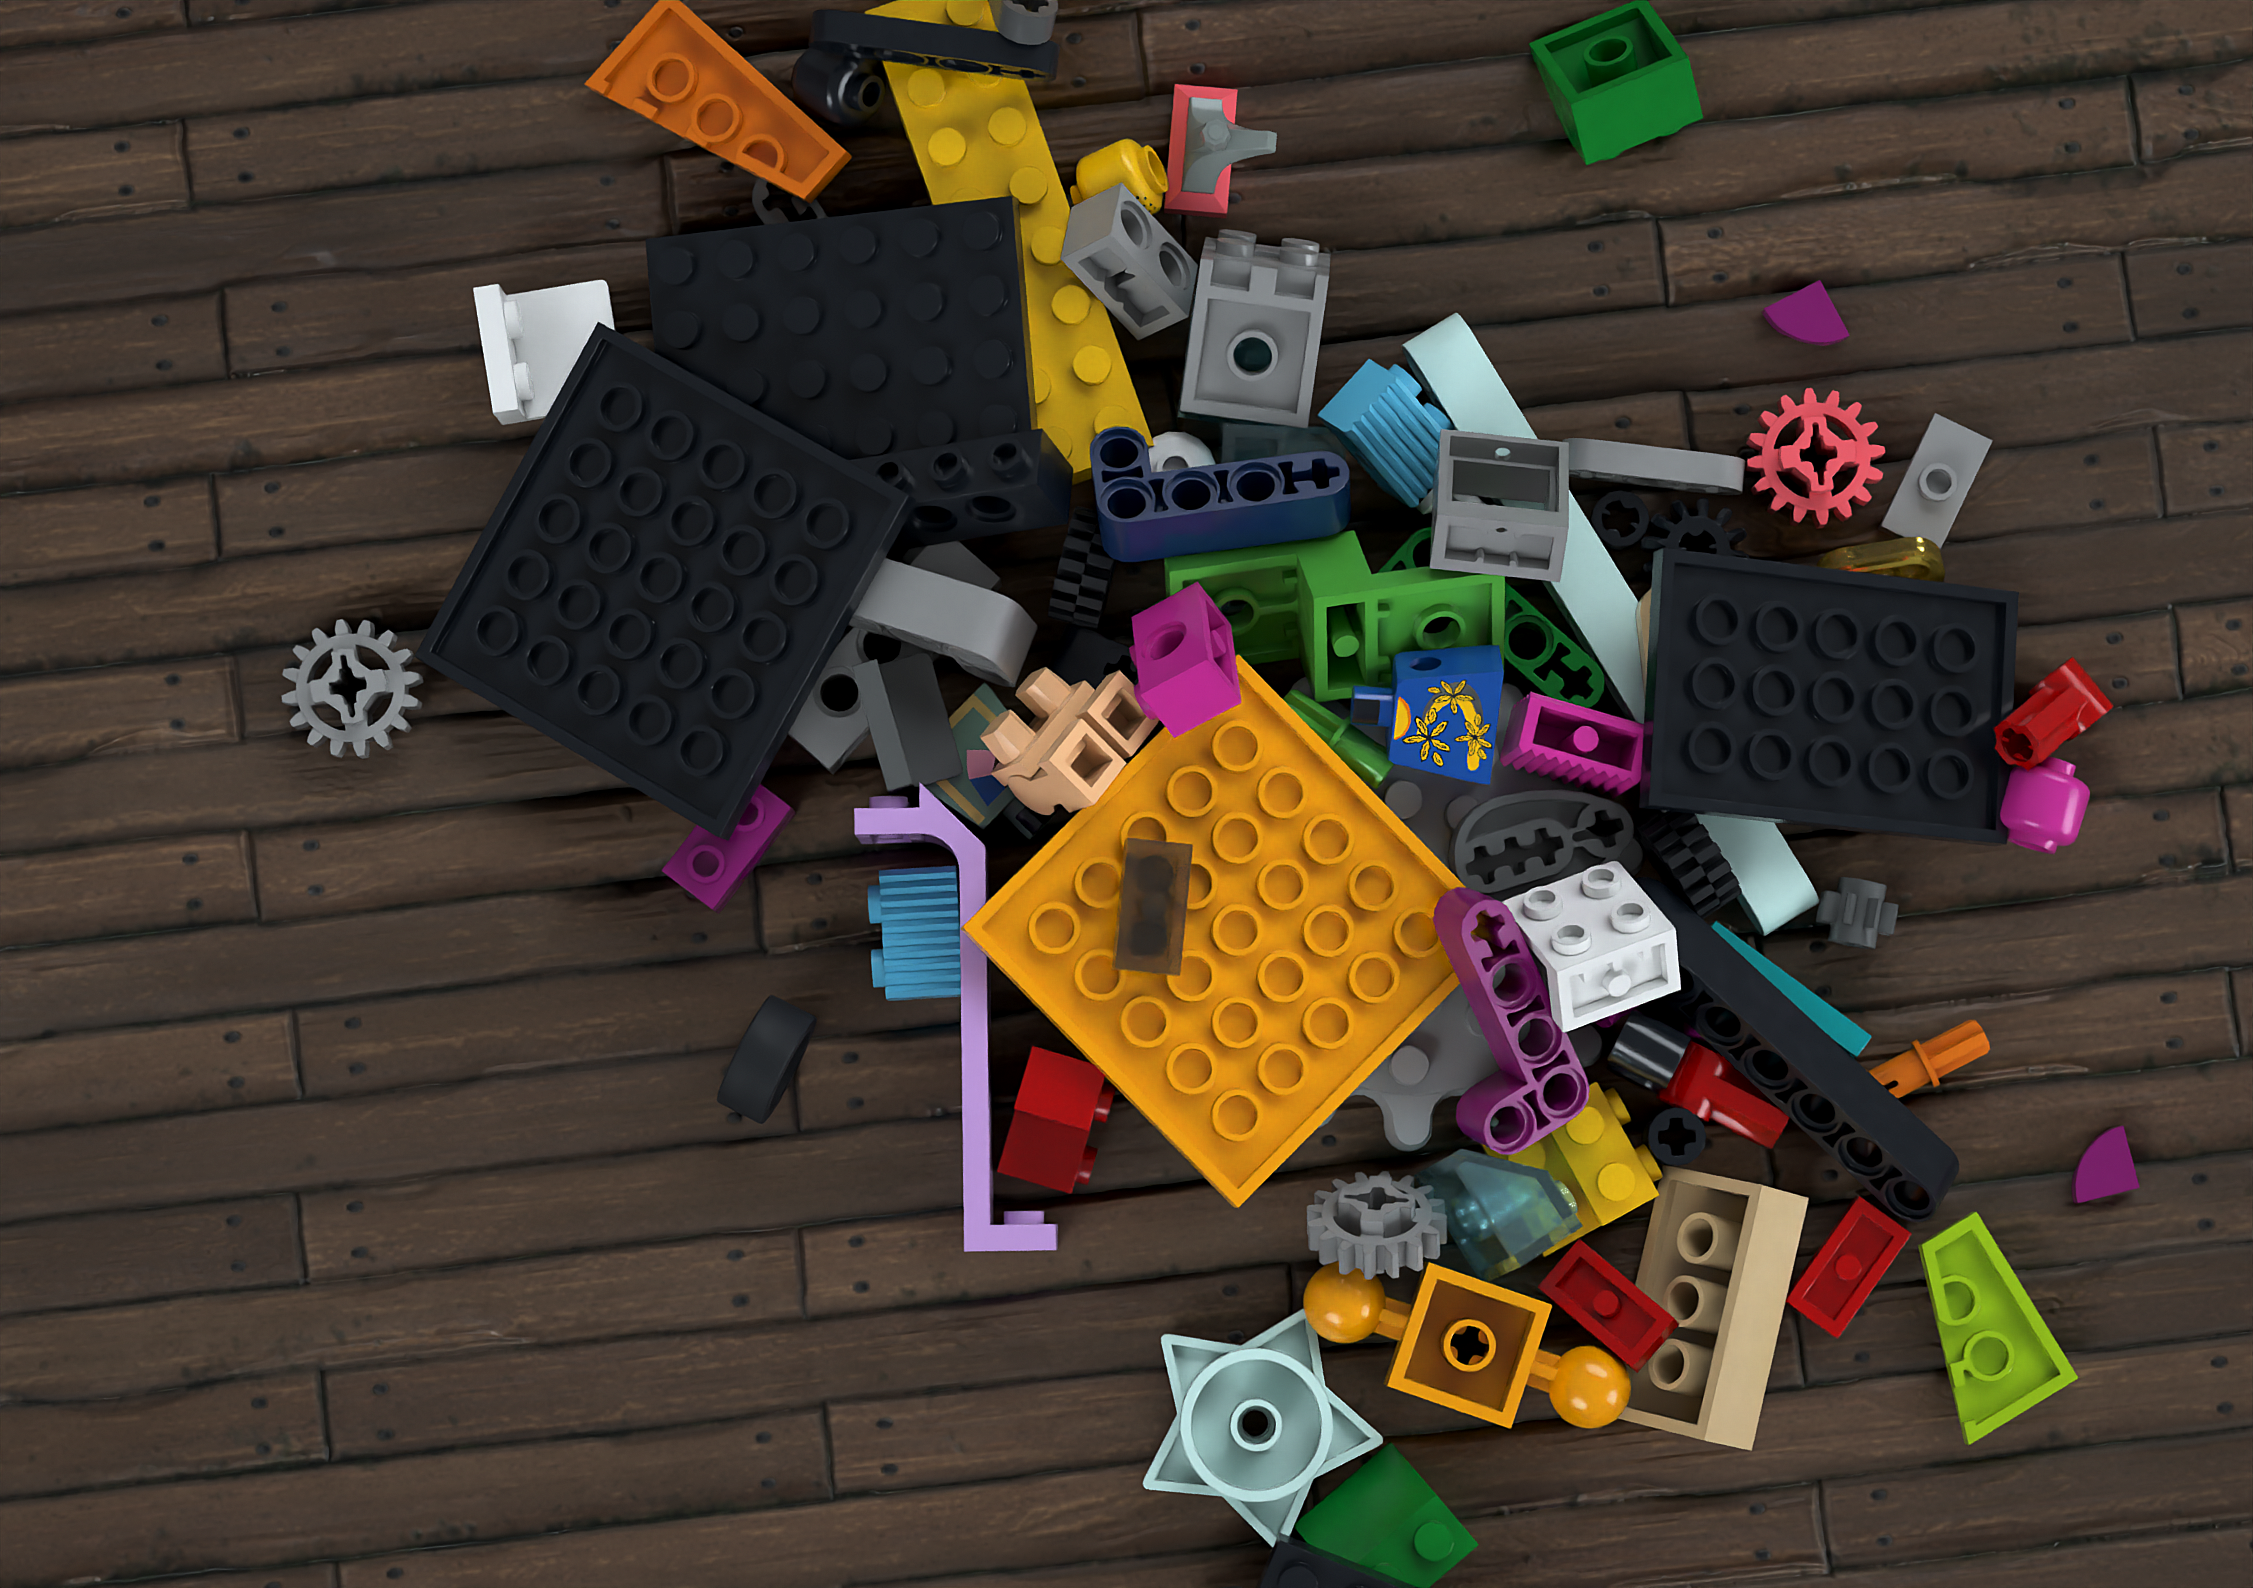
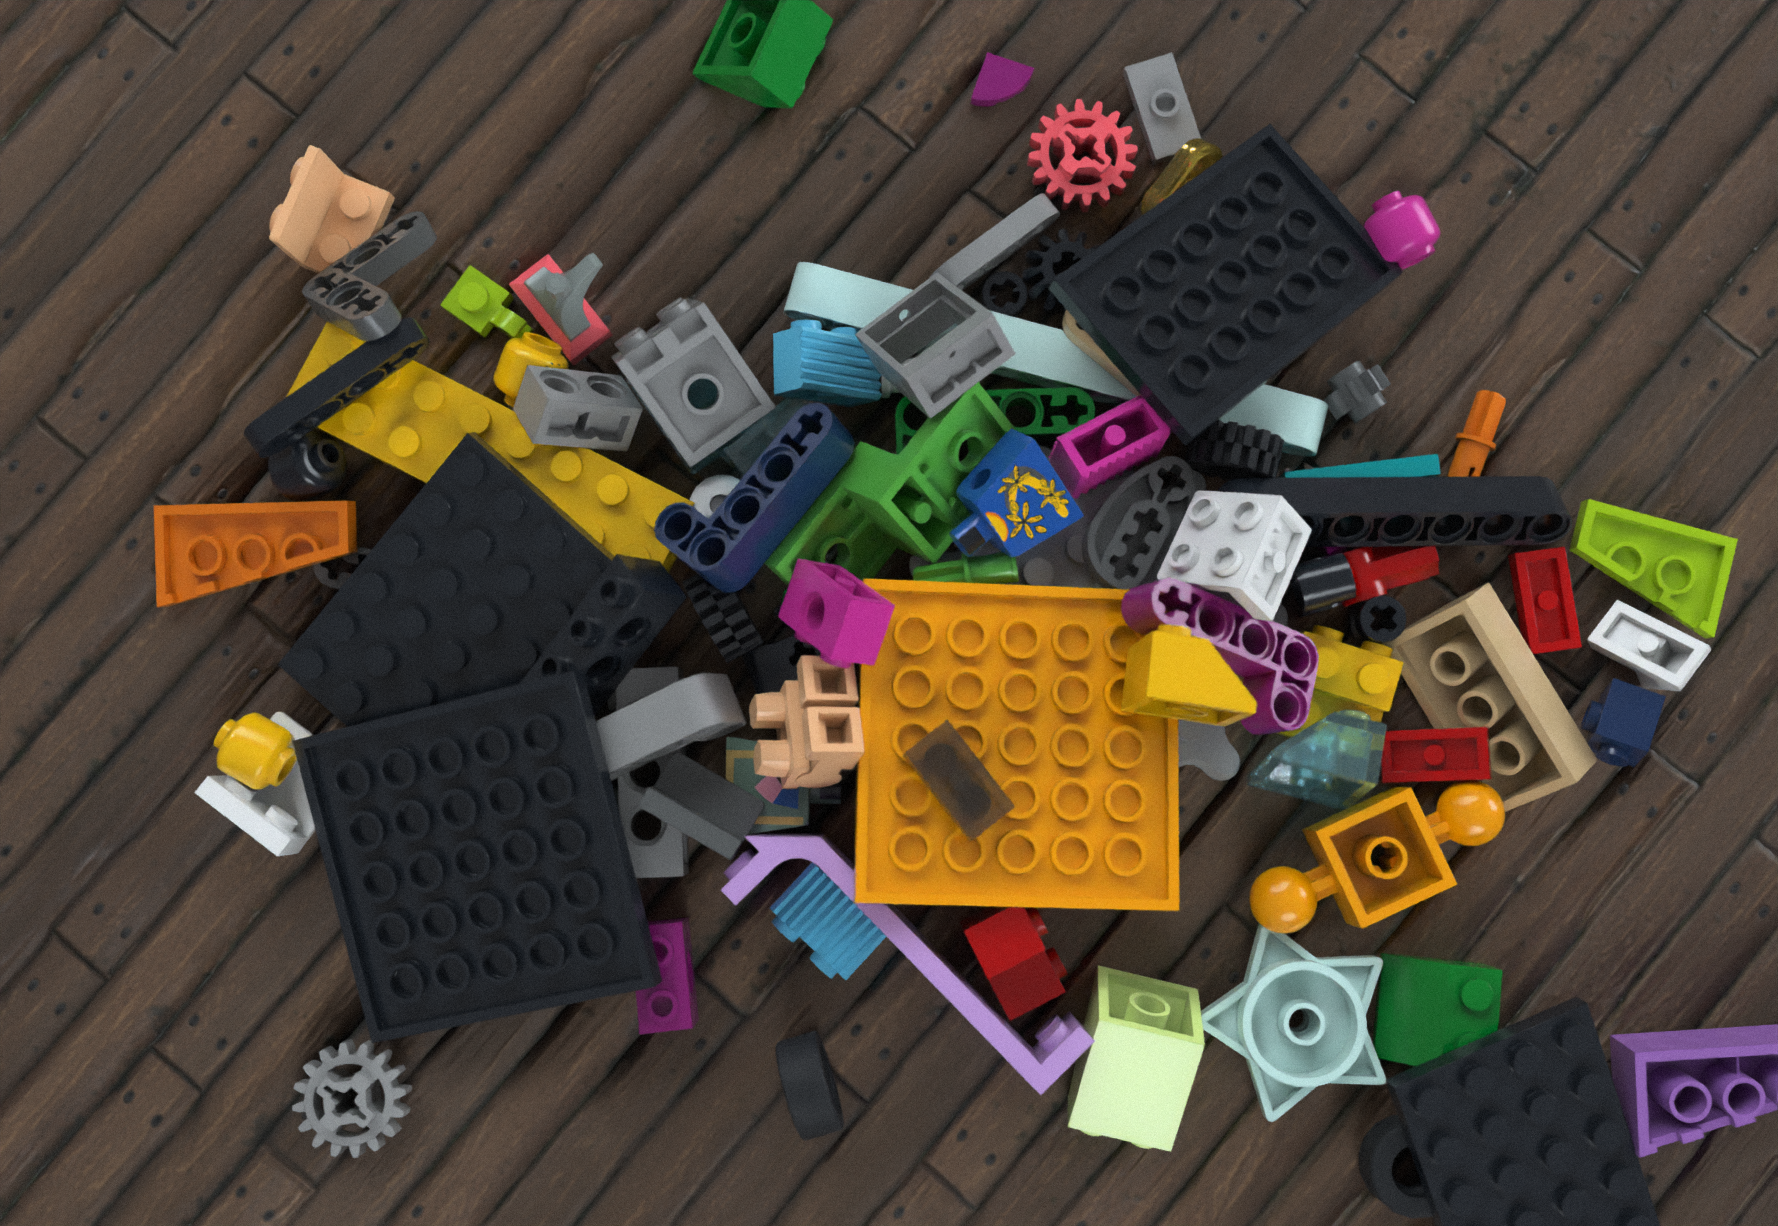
camera: 45 degrees left, 0 degrees up
light grey gear [1307,1171,1447,1279] -> none
red piece [1993,657,2114,771] -> none
magenta tile [2071,1125,2140,1203] -> none
none -> yellow head [213,712,297,790]
none -> lime plate [440,265,534,339]
none -> yellowish green slope [1068,965,1205,1152]
none -> yellow slope [1121,625,1257,727]
none -> dark blue brick [1581,678,1666,767]
none -> white slope [1587,600,1711,691]

